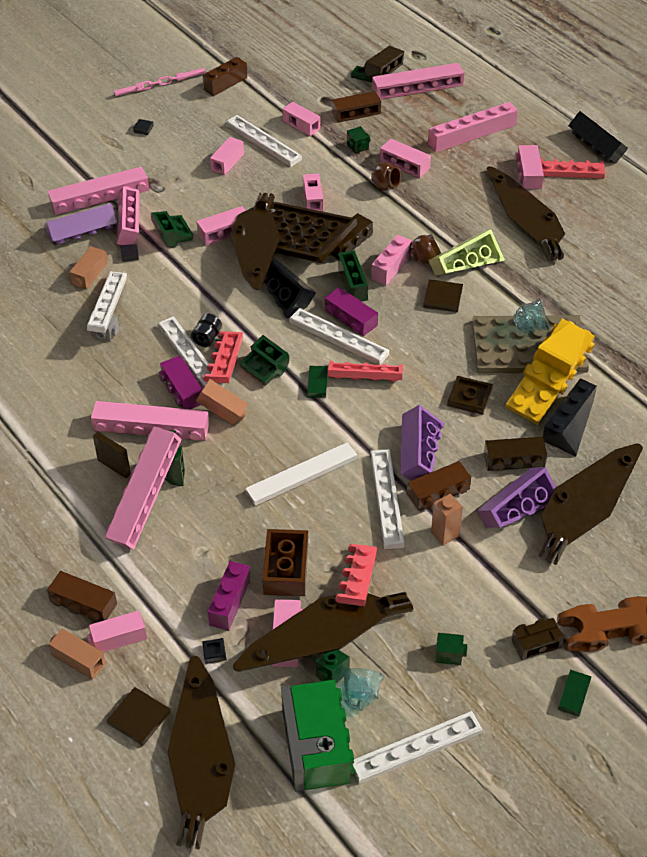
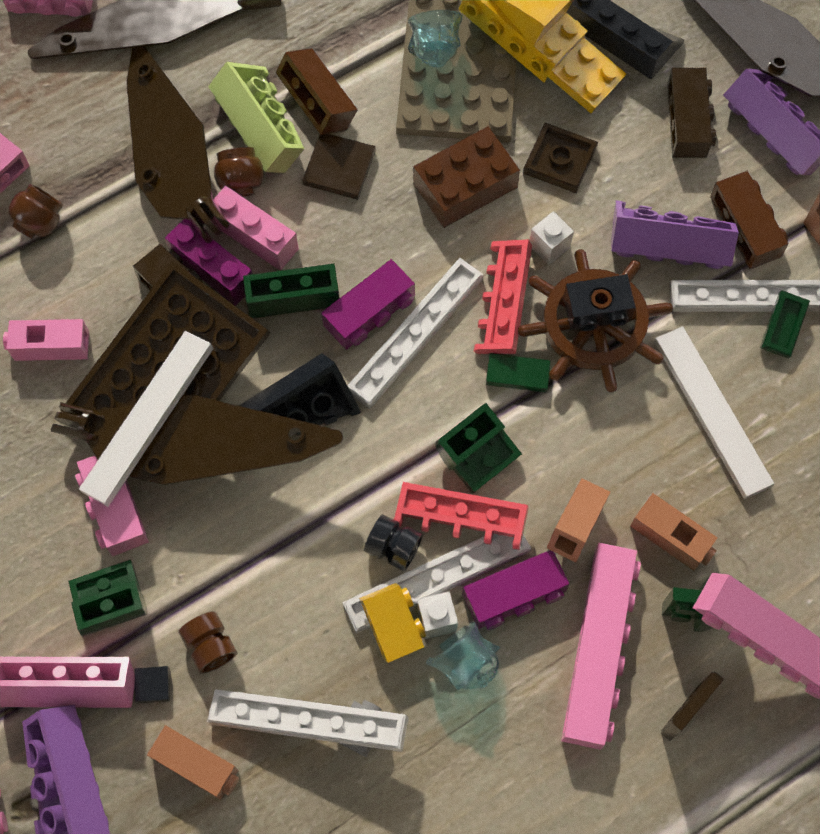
camera: 85 degrees left, 20 degrees up
none -> white tile [79,331,214,507]
none -> dark brown wing [126,47,230,243]
none -> magenta brick [165,219,252,306]
none -> reddish brown wheel [178,611,238,674]
none -> reddish brown brick [276,48,358,135]
none -> yellow brick [359,583,426,663]
none -> reddish brown brick [413,126,520,228]
none -> white brick [417,591,458,639]
none -> clear light blue helmet [426,622,501,690]
none -> reddish brown brick [518,249,673,393]
none -> white brick [529,211,574,265]
none -> nougat brick [630,493,718,571]
none -> dark green tile [760,290,810,358]

